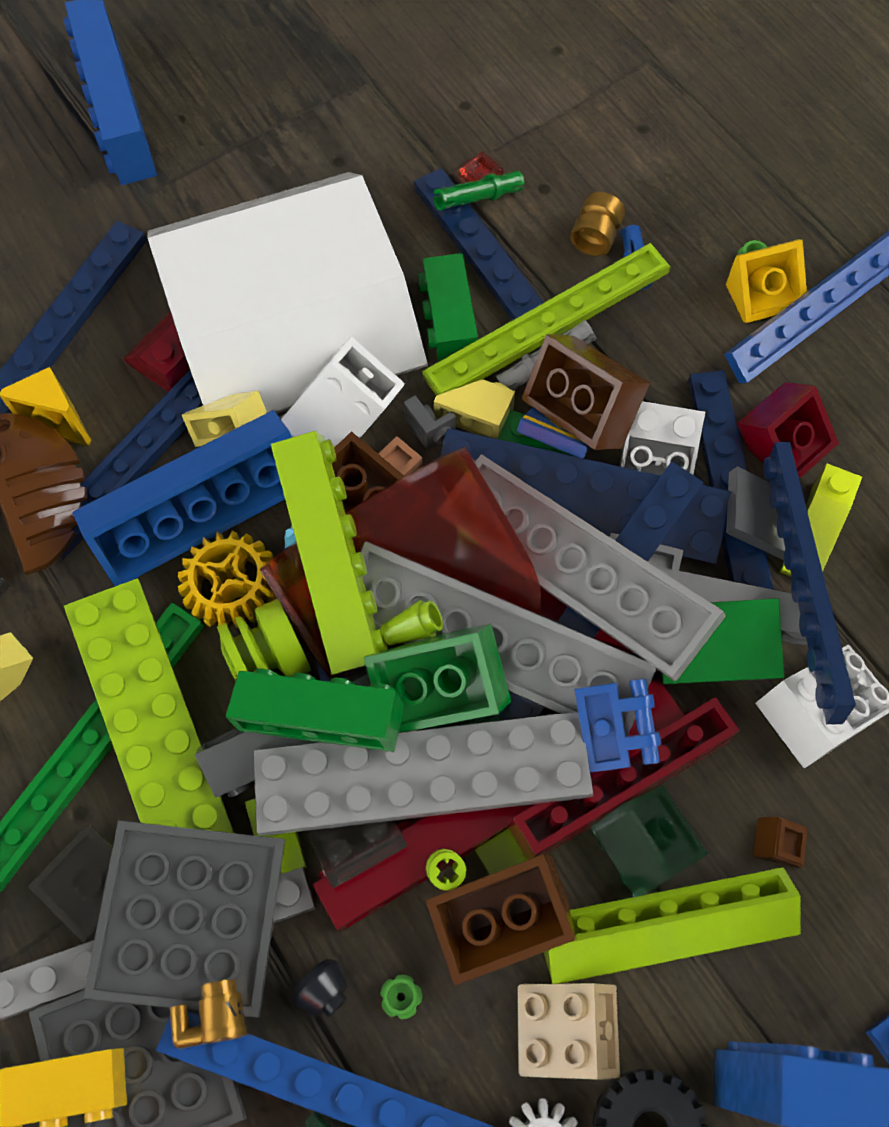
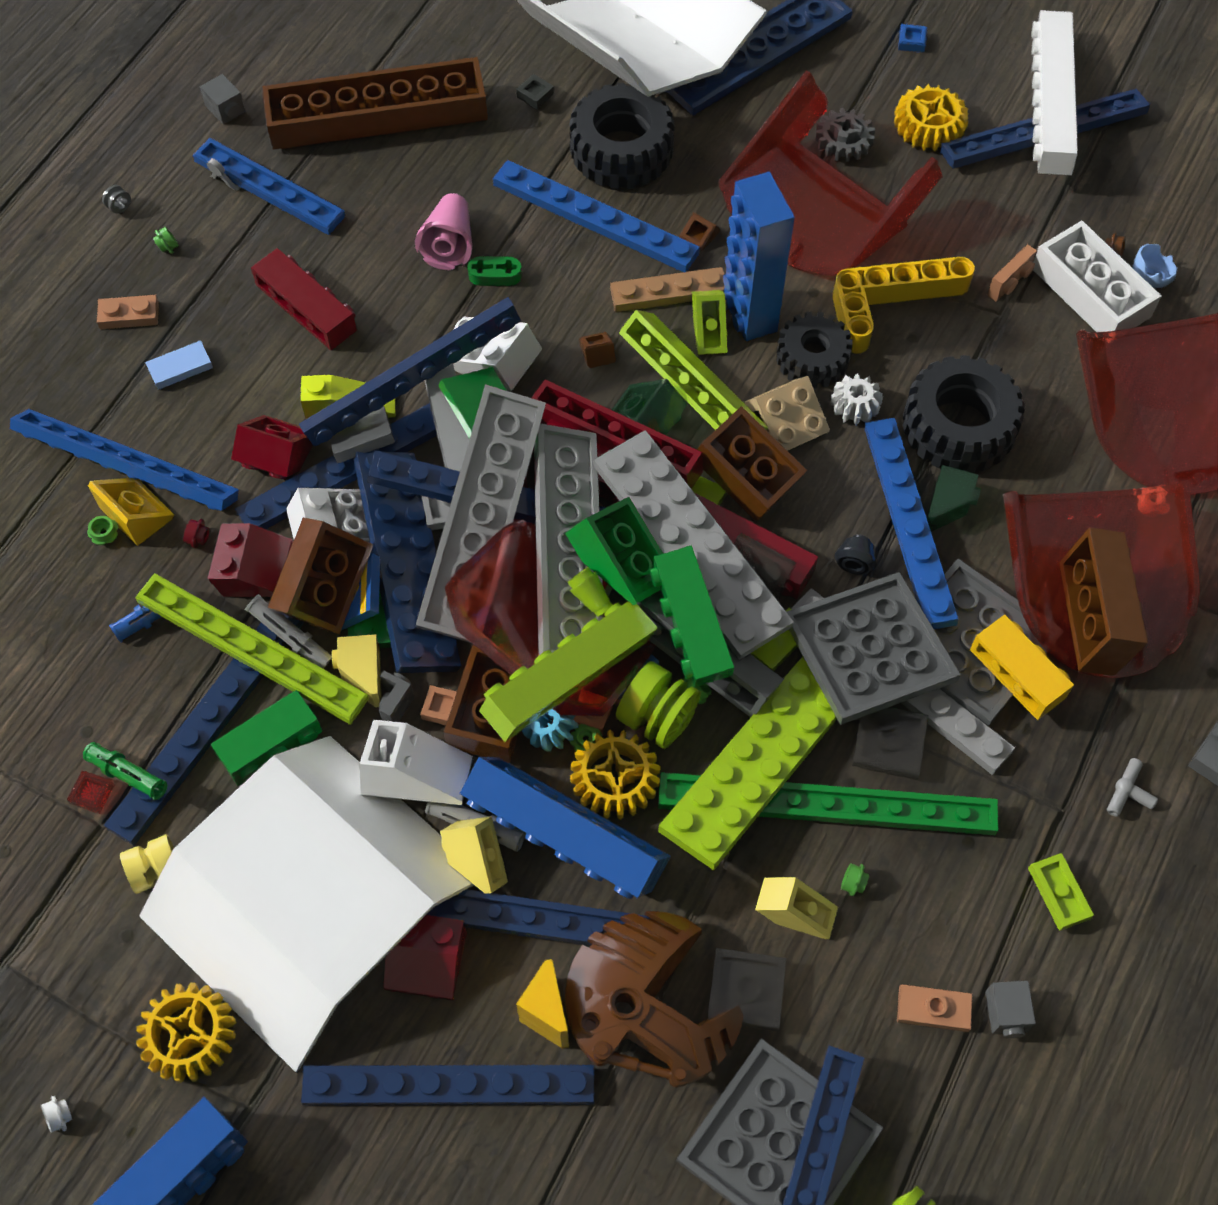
camera: 120 degrees left, 5 degrees down
pearl gold piece [170,979,247,1049] -> none
bright green plate [381,974,422,1019] -> none
lime bush [426,849,466,891] -> none
pearl gold wheel [570,192,625,256] -> none
blue plate [575,678,661,772] -> none
none -> white plate [41,1096,72,1133]
none -> light yellow wheel [120,834,174,894]
none -> yellow gear [136,983,236,1083]
none -> dark red plate [183,519,210,548]
none -> dark red slope [208,523,293,597]
none -> medium nougat plate [610,267,725,312]
none -> lime slope [692,290,727,355]

